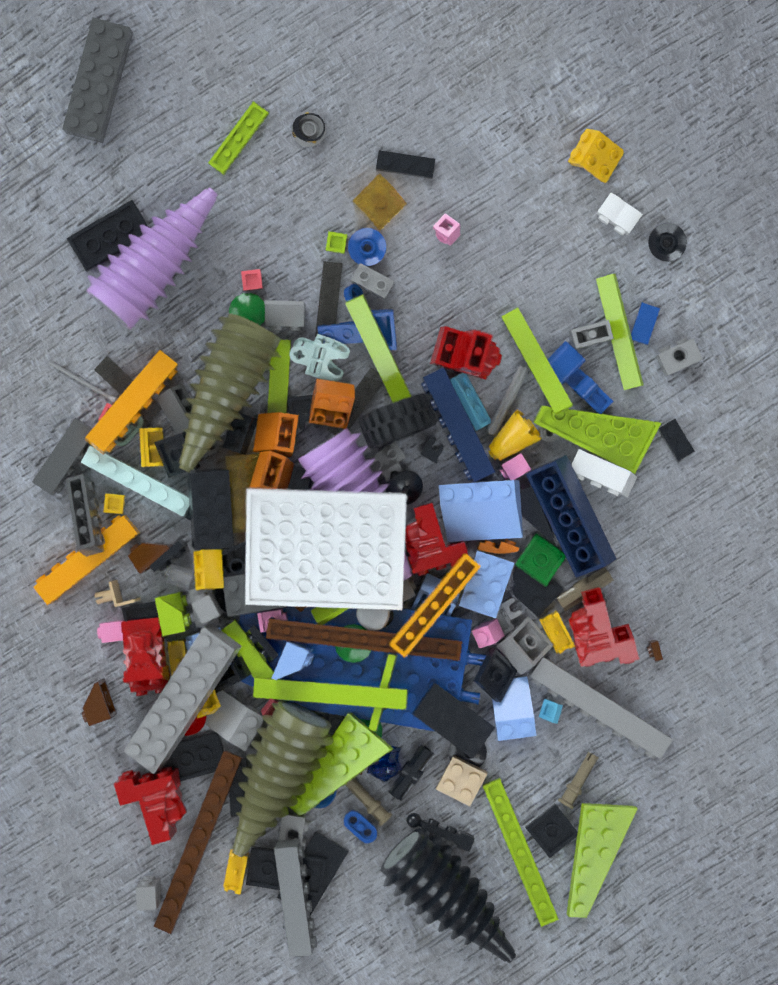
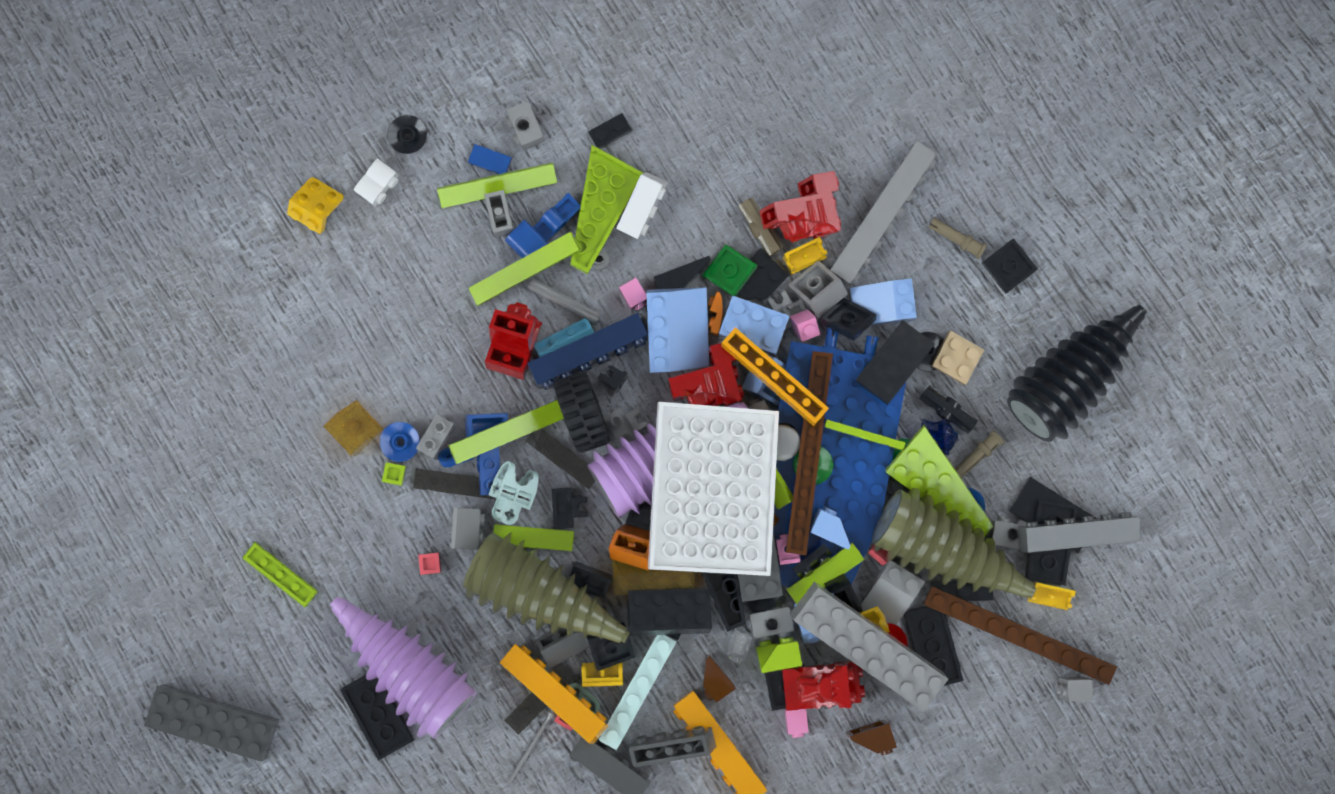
camera: 90 degrees left, 5 degrees down
tan bracket [95,580,141,607] -> none
yellow plate [103,493,125,514] -> none
red brick [114,767,187,845] -> none
black plate [149,539,187,572] -> none
yellow hinge [167,639,188,677] -> none
light grey brick [192,591,223,625] -> none
yellow hinge [193,549,224,590] -> none
green dish [229,293,265,326] -> none
orange slope [253,412,298,457] -> none
lime tile [253,678,408,710] -> none
light grey piece [292,112,327,147] -> none
orange slope [309,379,355,429] -> none
blue plate [344,810,377,843] -> none
black plate [376,150,435,179] -> none
black dish [386,470,423,505] -> none
black plate [406,813,475,852] -> none
bright pink brick [433,214,460,246] -> none
lime tile [482,778,559,927] -> none
yellow cone [488,409,542,461] -> none
dark blue brick [526,455,617,578] -> none
medium azure plate [539,699,563,724] -> none
lime wing [566,803,638,918] -> none
reddish brown plate [646,639,663,661] -> none

